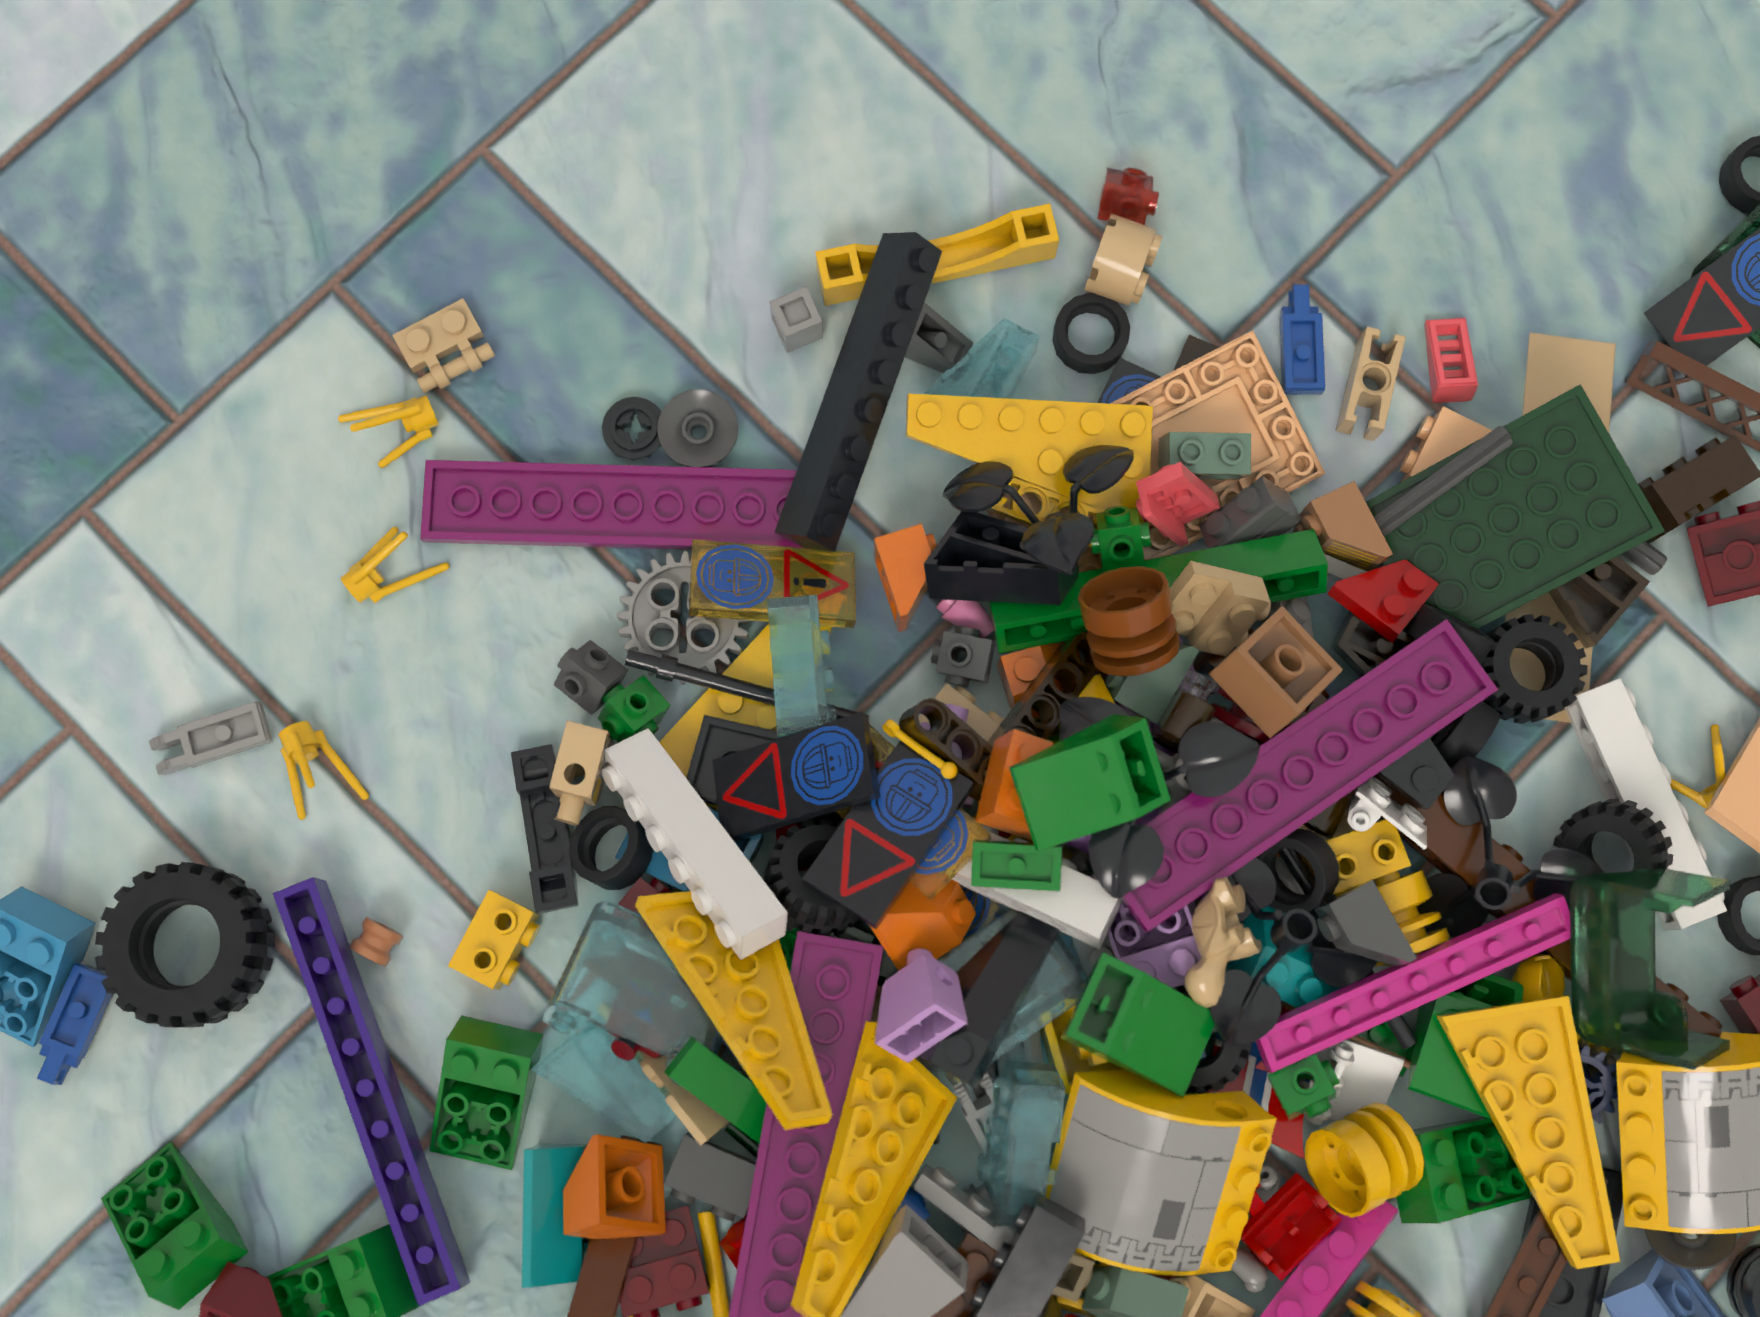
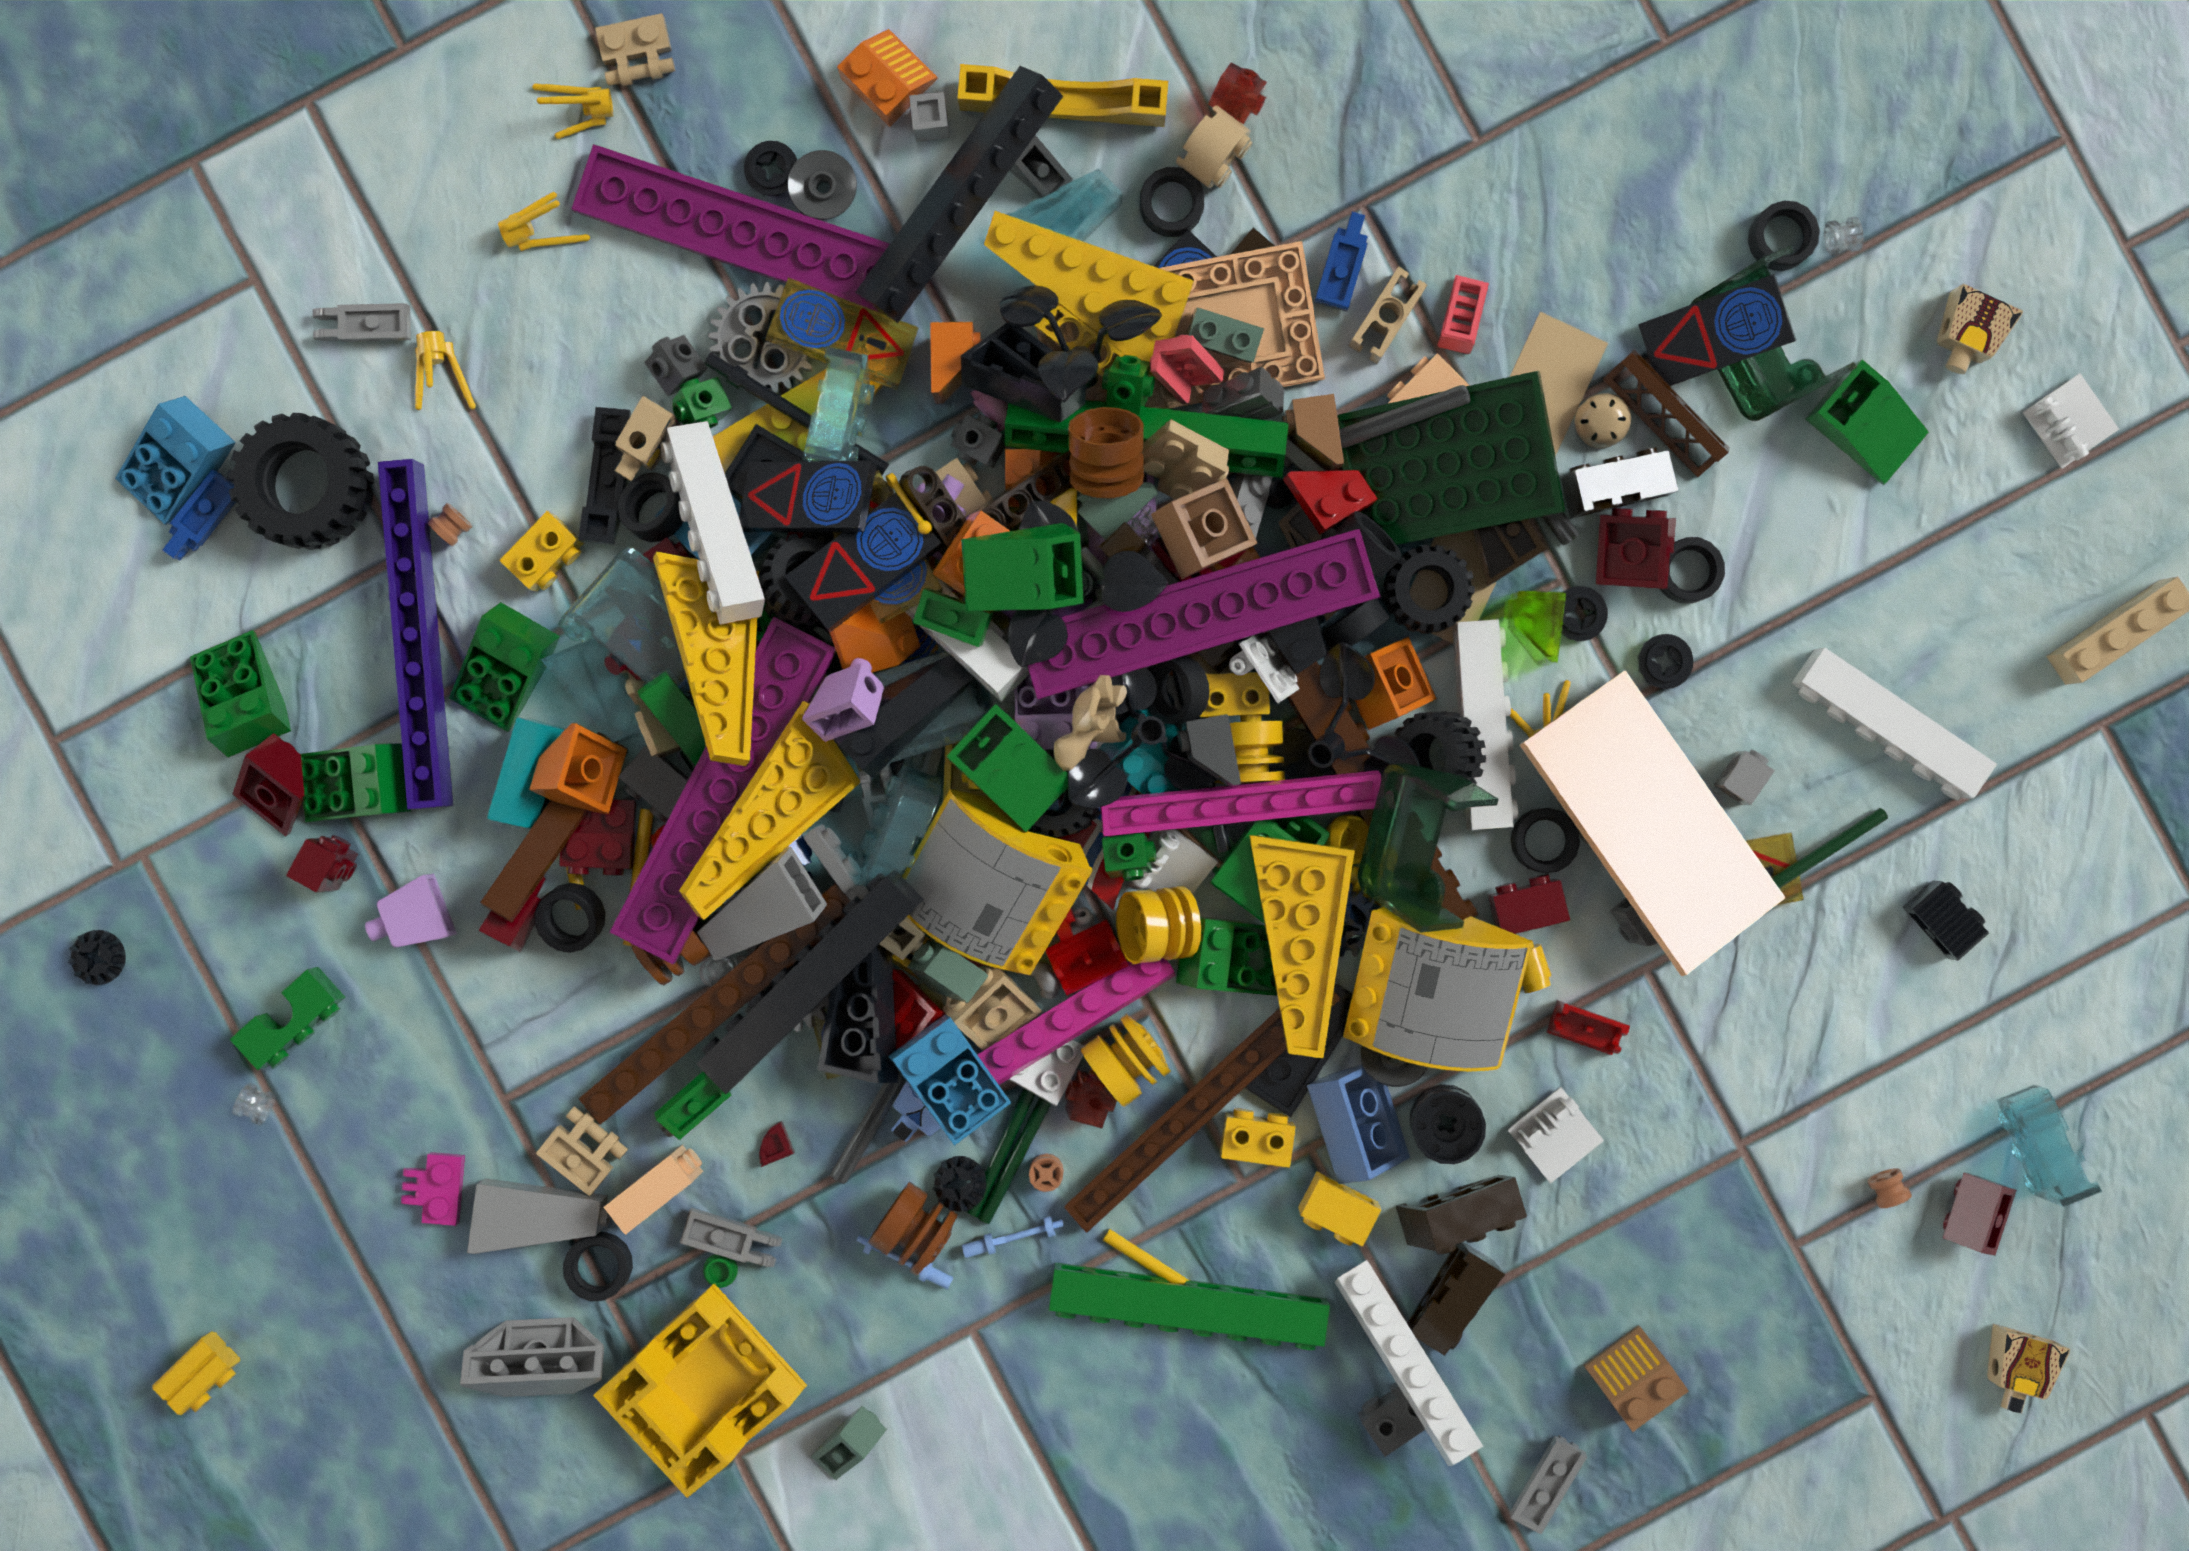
camera: 15 degrees right, 10 degrees up
none -> orange slope [837,29,938,127]
none -> black hinge [1266,479,1294,509]
none -> orange slope [1355,637,1437,730]
none -> clear neon green slope [1504,591,1566,666]
none -> black gear [1551,586,1608,641]
none -> tan helmet [1574,393,1632,449]

